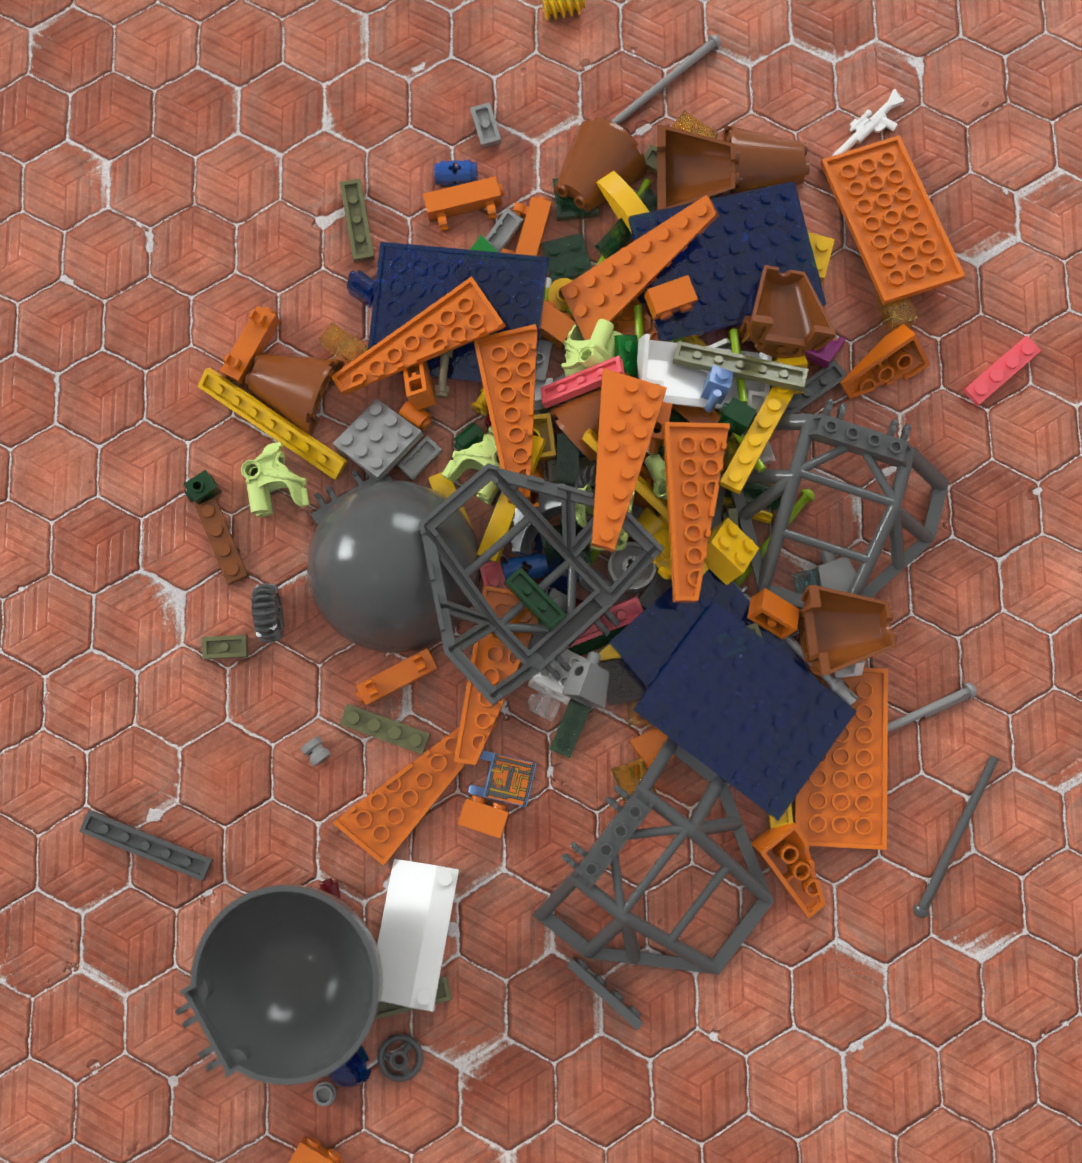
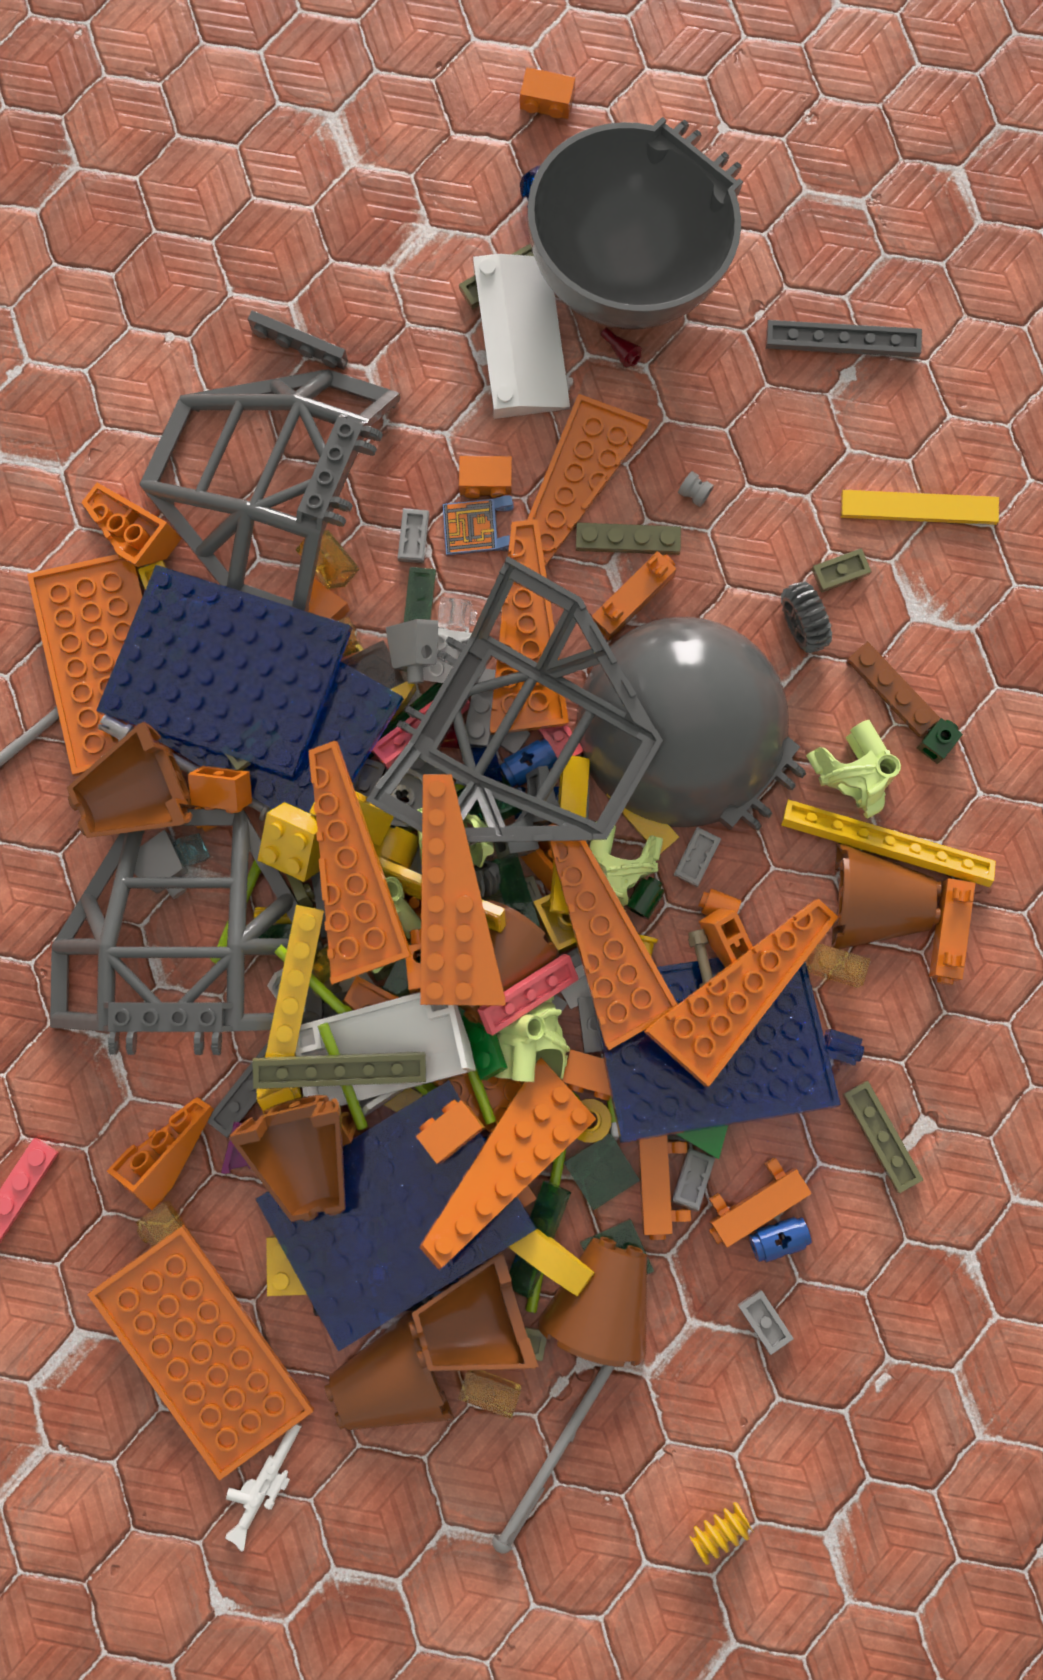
camera: 160 degrees right, 0 degrees up
light grey plate [333,398,424,481] -> none
dark grey piece [377,1034,423,1082] -> none
dark green tile [503,567,567,631] -> none
medium blue brick [701,365,734,413] -> none
dark green brick [718,397,757,436] -> none
none -> light grey plate [398,508,430,564]
none -> yellow tile [841,490,999,525]

